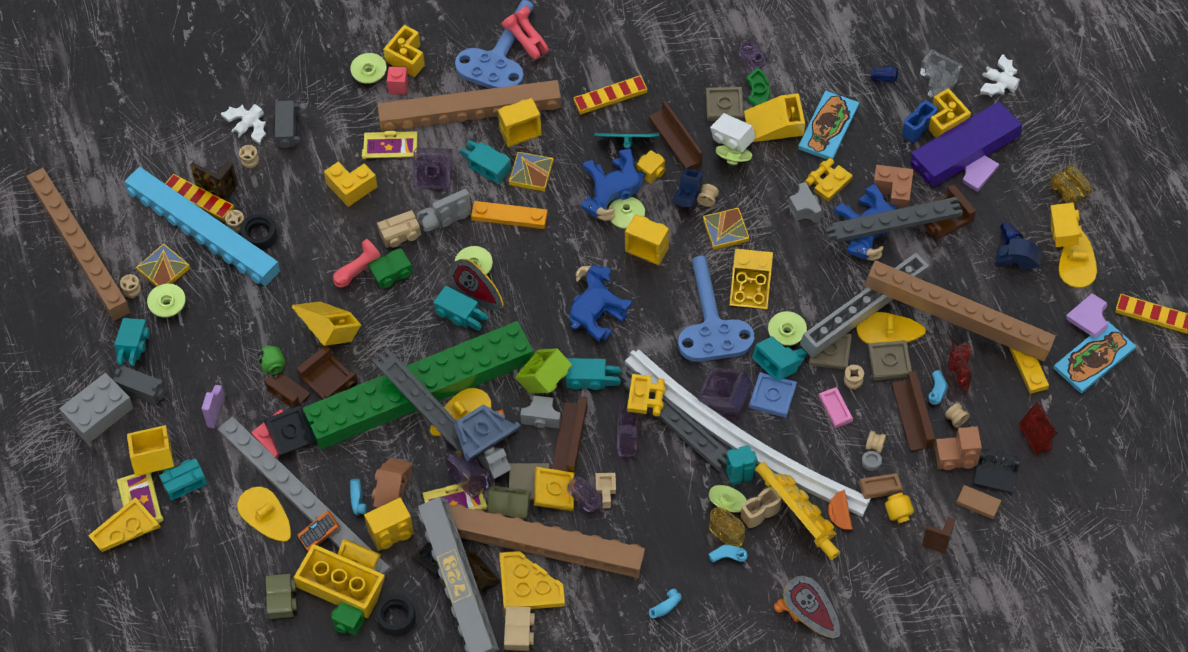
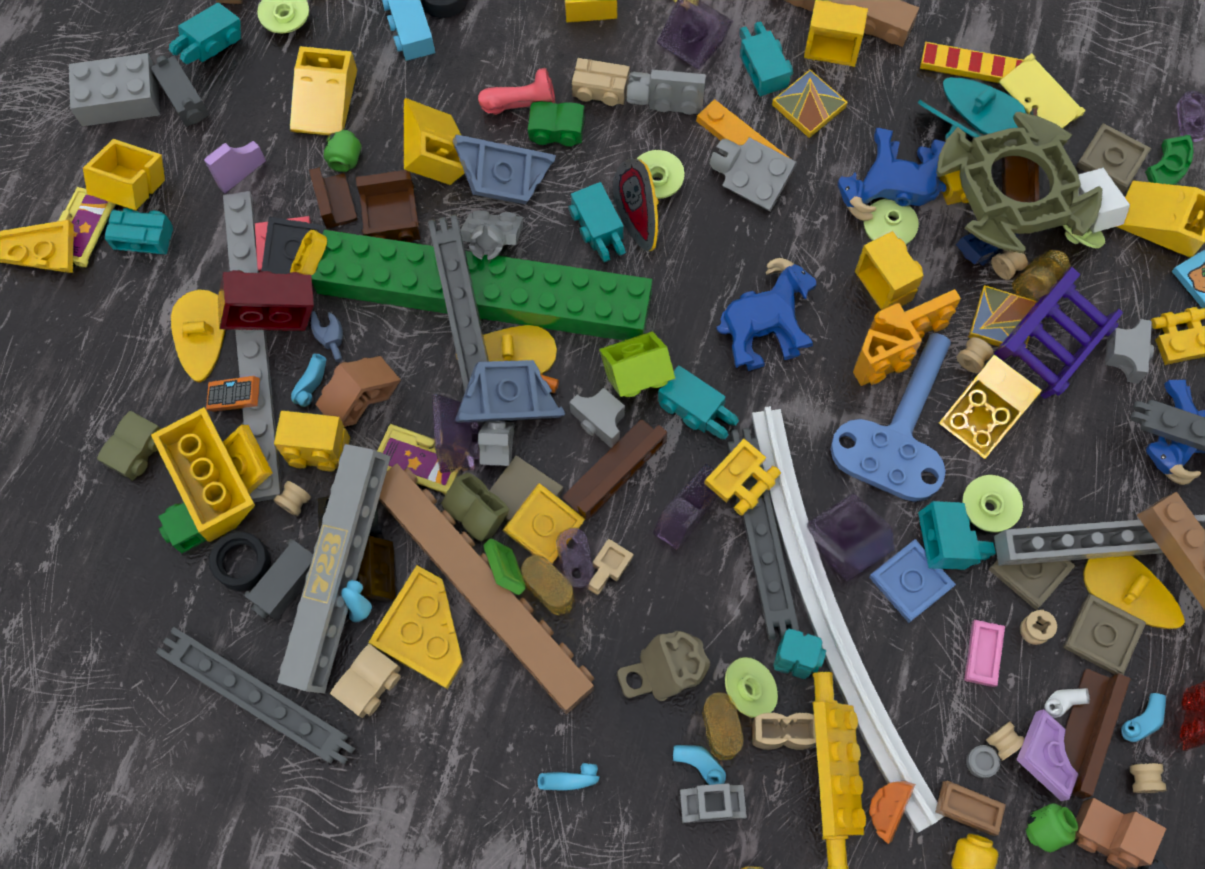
camera: 35 degrees right, 10 degrees up
none -> dark red brick [218,270,314,331]
none -> dark grey brick [243,539,313,621]
none -> tan wheel [273,481,311,517]
none -> yellow slope [290,46,357,136]
none -> yellow beam [290,230,327,275]
none -> sand blue hand [311,311,343,362]
none -> medium azure arm [341,580,372,622]
none -> sand blue wing [453,134,556,204]
none -> light grey plate [461,210,523,260]
none -> bright green tile [483,539,526,595]
none -> clear yellow brick [521,555,574,615]
none -> dark tan piece [617,631,710,701]
none -> light grey brick [680,783,747,823]
none -> light grey plate [709,137,797,212]
none -> light orange piece [853,289,961,386]
none -> olive piece [936,112,1103,253]
none -> teal shield [943,77,1027,135]
none -> tan wheel [957,337,994,373]
none -> dark purple fence [994,267,1123,399]
none -> light yellow door [999,53,1086,128]
none -> clear yellow brick [1012,250,1071,300]
none -> lavender tile [1017,709,1078,801]
none -> bright green head [1026,803,1078,852]
none -> white arm [1044,688,1090,718]

